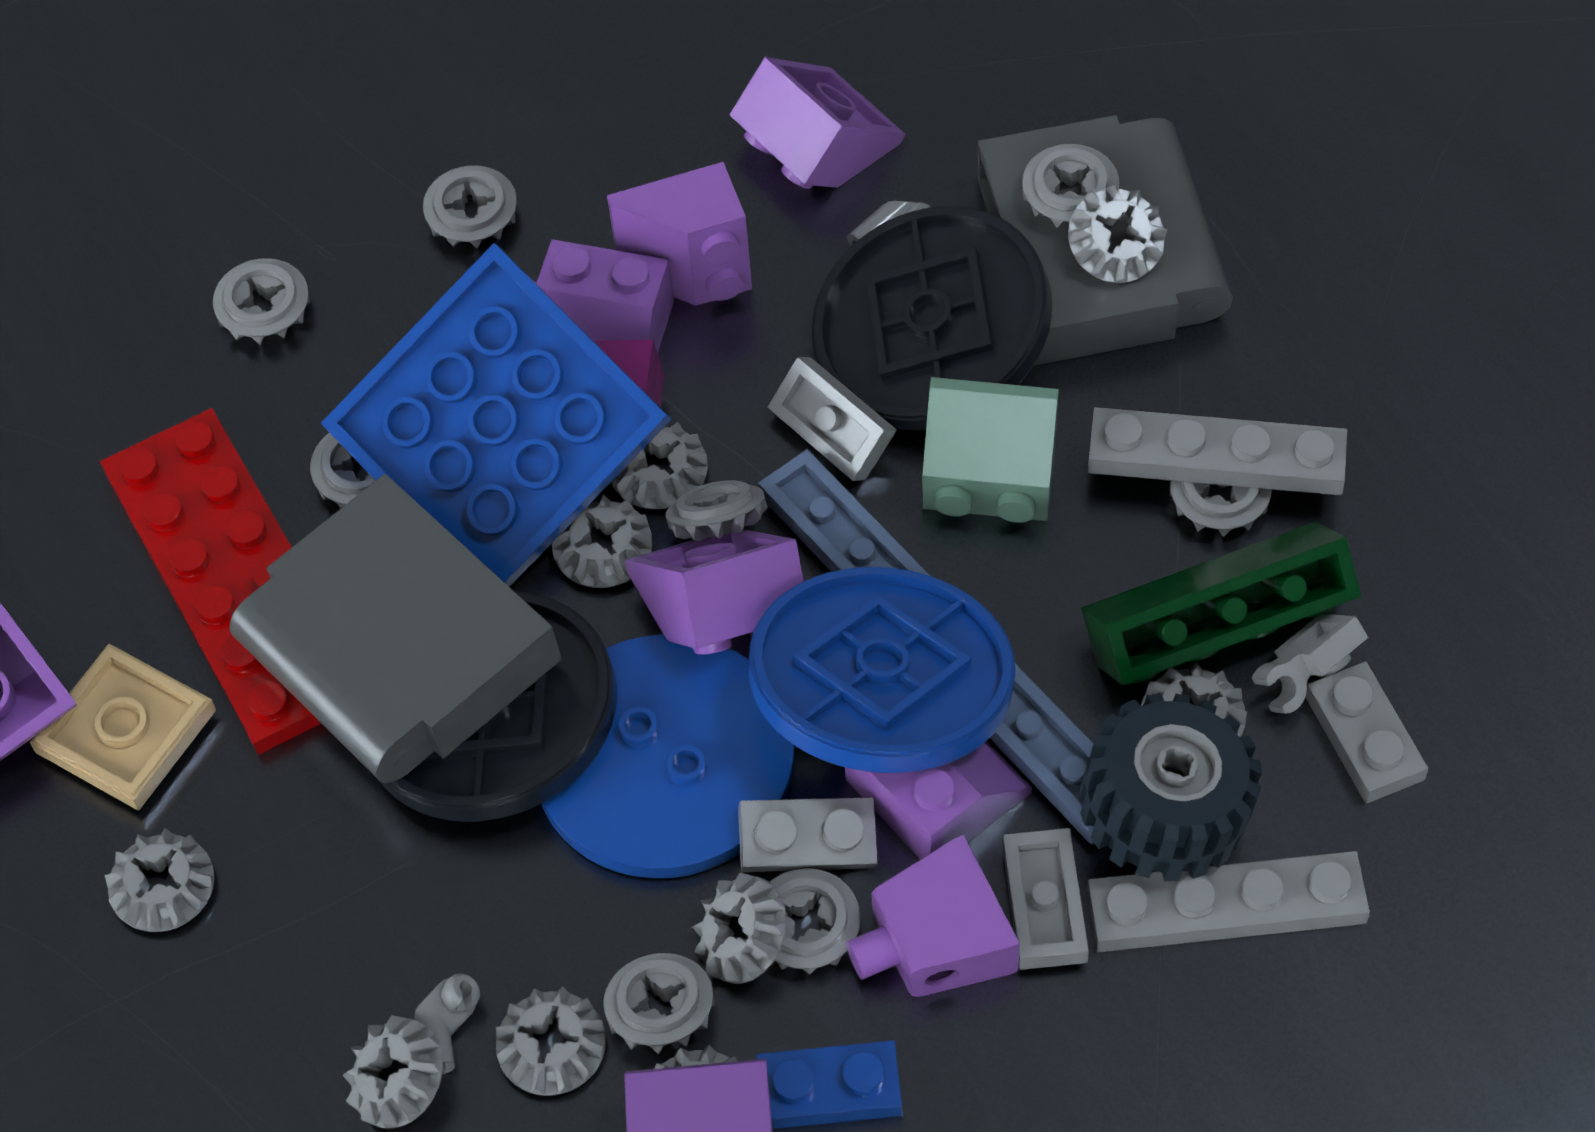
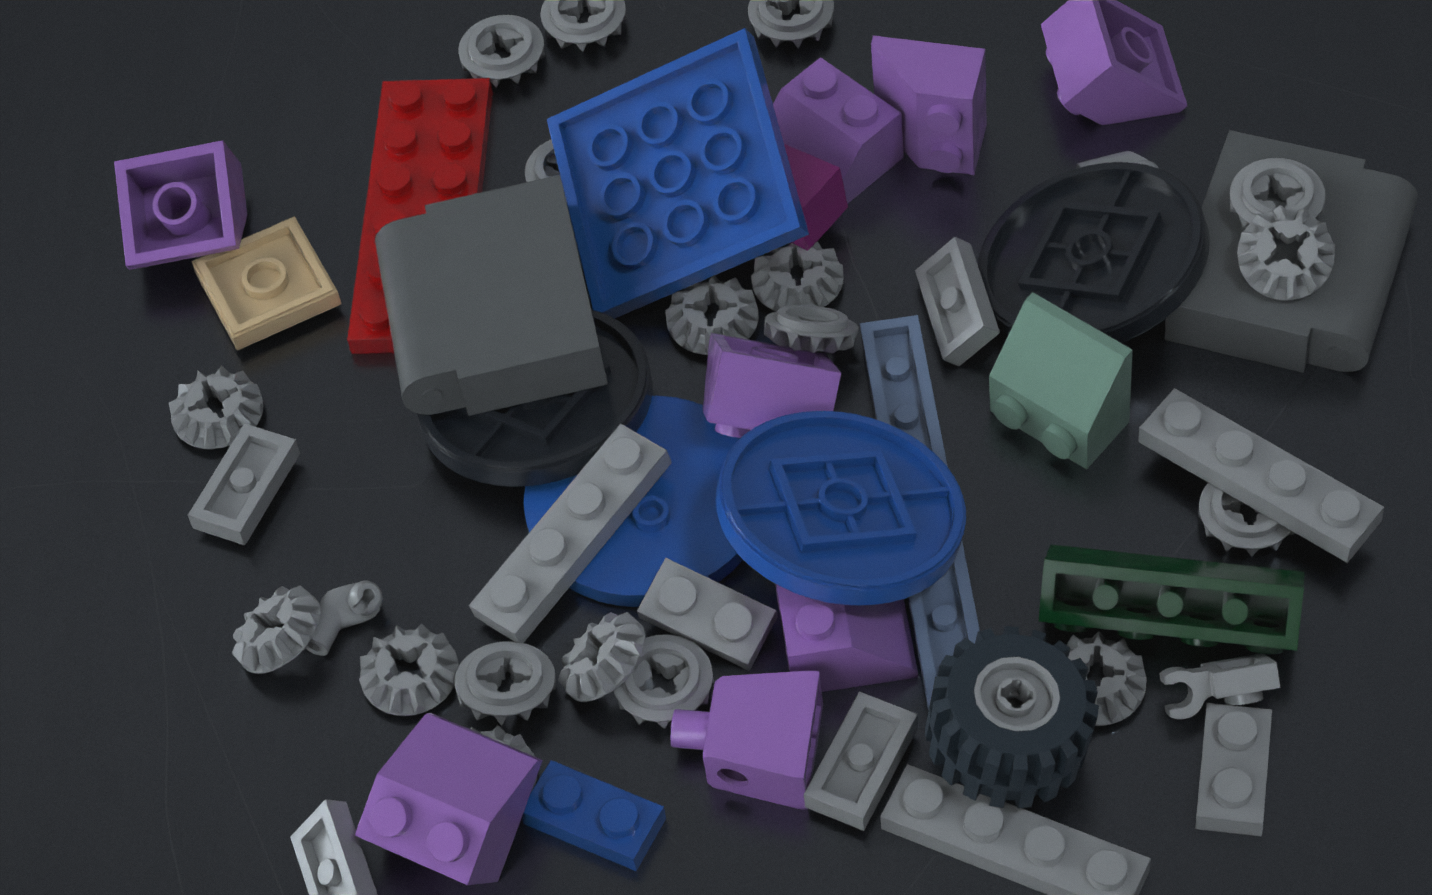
camera: 35 degrees right, 5 degrees down
none -> light grey plate [188,423,300,545]
none -> light grey gear [458,15,545,87]
none -> light grey plate [469,423,672,643]

